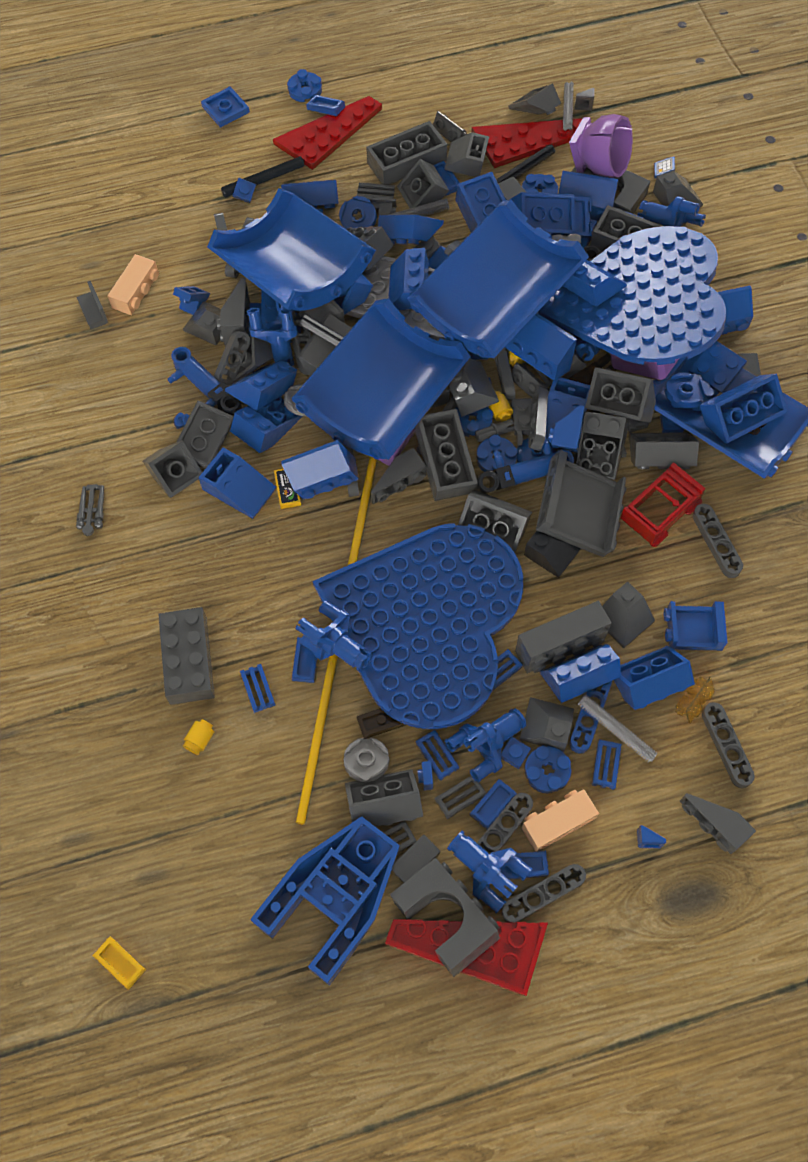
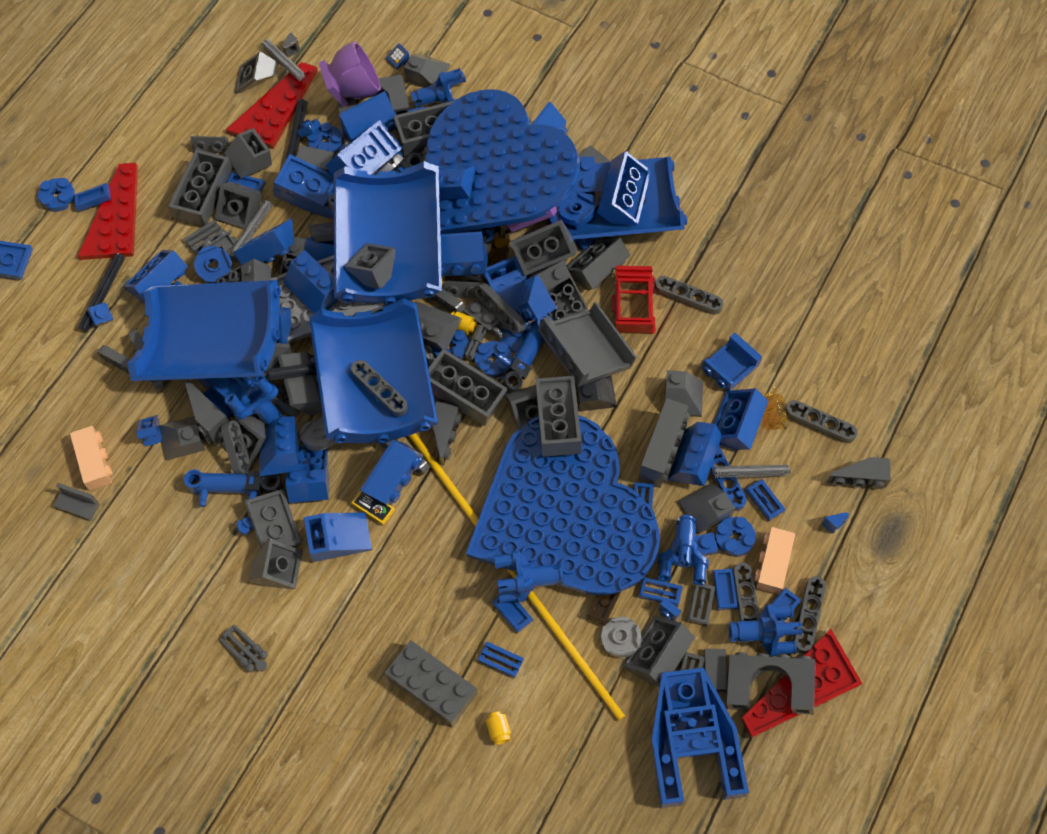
camera: 45 degrees left, 0 degrees up
none -> blue plate [297,119,321,138]
none -> dark grey slope [344,243,396,289]
none -> dark grey beam [351,360,408,417]
none -> dark grey slope [535,376,581,457]

